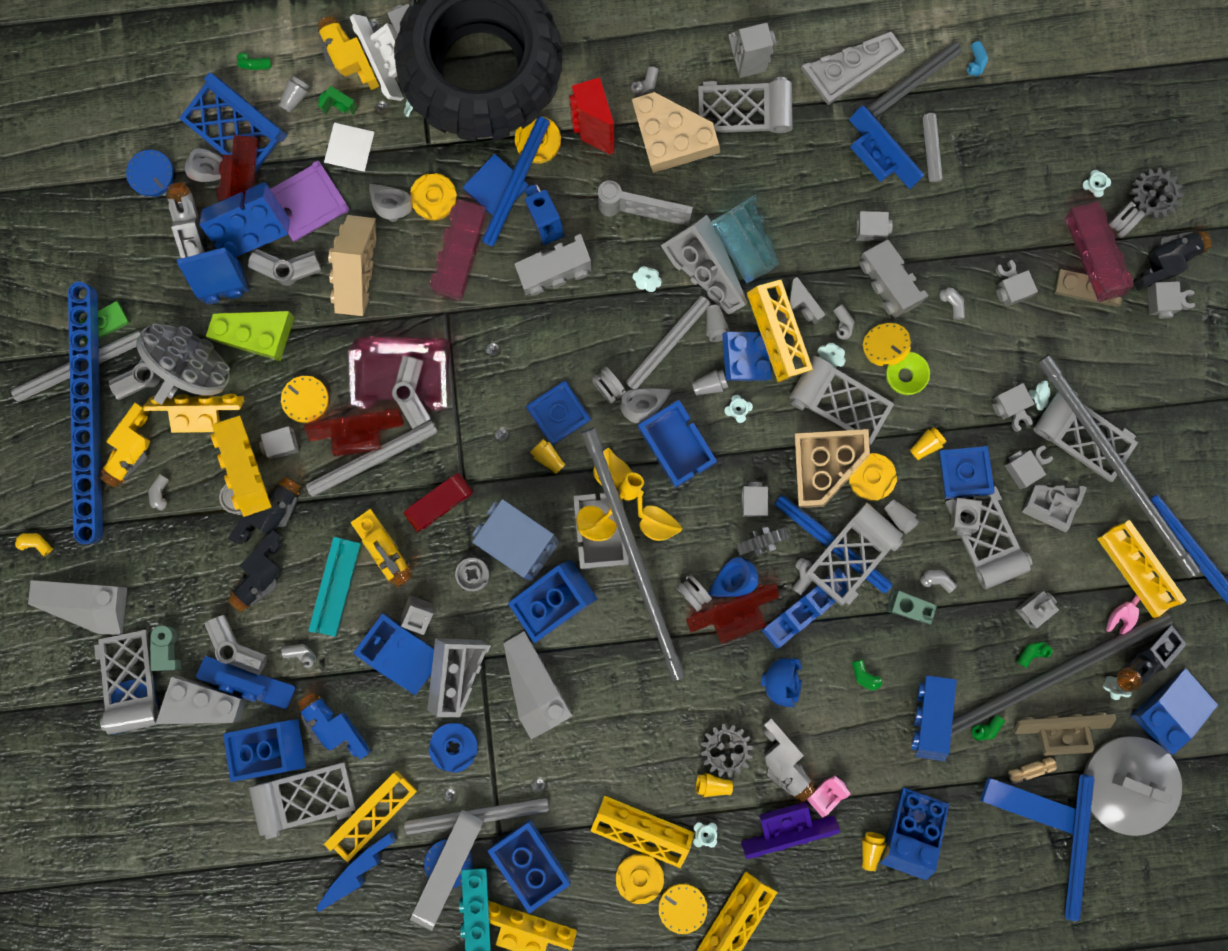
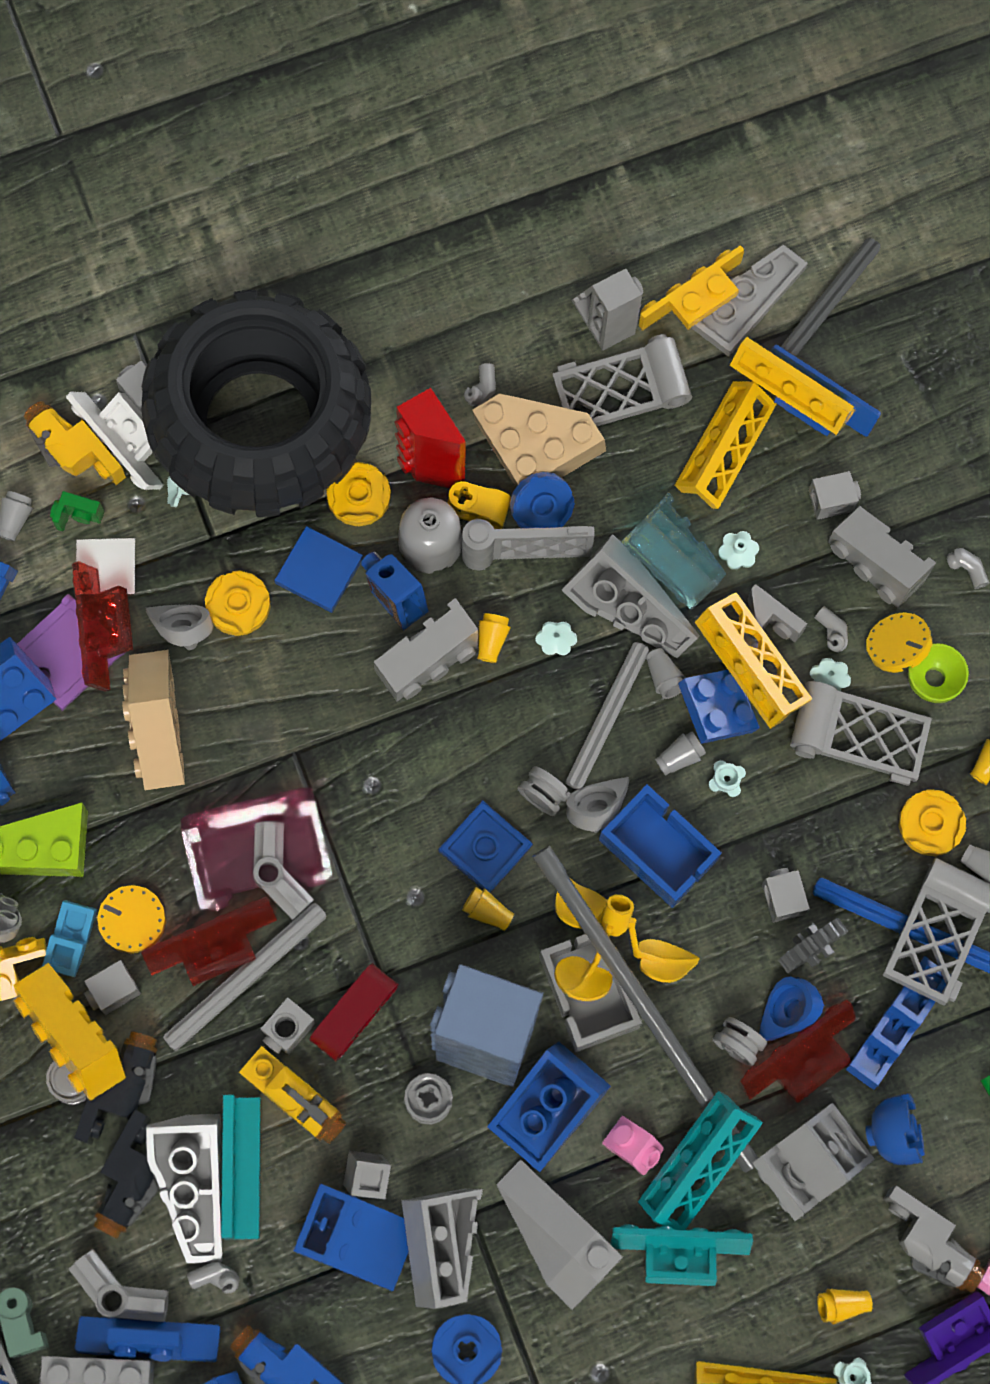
camera: 20 degrees left, 10 degrees down
light grey piece [248,249,322,286] -> none
clear pink brick [430,200,487,302] -> none
blue axle [482,116,549,247] -> none
dark grey gear [700,723,753,777] -> none
light grey arm [792,558,812,595] -> none
tan brick [795,429,870,508] -> none
light grey axle [923,113,943,182] -> none
dark azure arm [967,41,988,77] -> none
none -> dark azure slope [42,900,98,977]
none -> clear red bracket [72,561,133,692]
none -> light grey wedge [146,1114,223,1263]
none -> light grey brick [261,997,315,1055]
none -> light grey cylinder [398,497,462,574]
none -> yellow piece [447,481,511,529]
none -> yellow cone [477,613,511,663]
none -> blue tile [510,472,575,529]
none -> bright pink bracket [602,1115,664,1176]
none -> teal bracket [610,1224,753,1286]
none -> teal fence [638,1091,763,1230]
none -> yellow bracket [639,245,744,330]
none -> yellow fence [674,381,777,509]
none -> light aqua plant [719,531,759,570]
none -> yellow fence [730,337,855,435]
none -> light grey bracket [752,1103,874,1221]

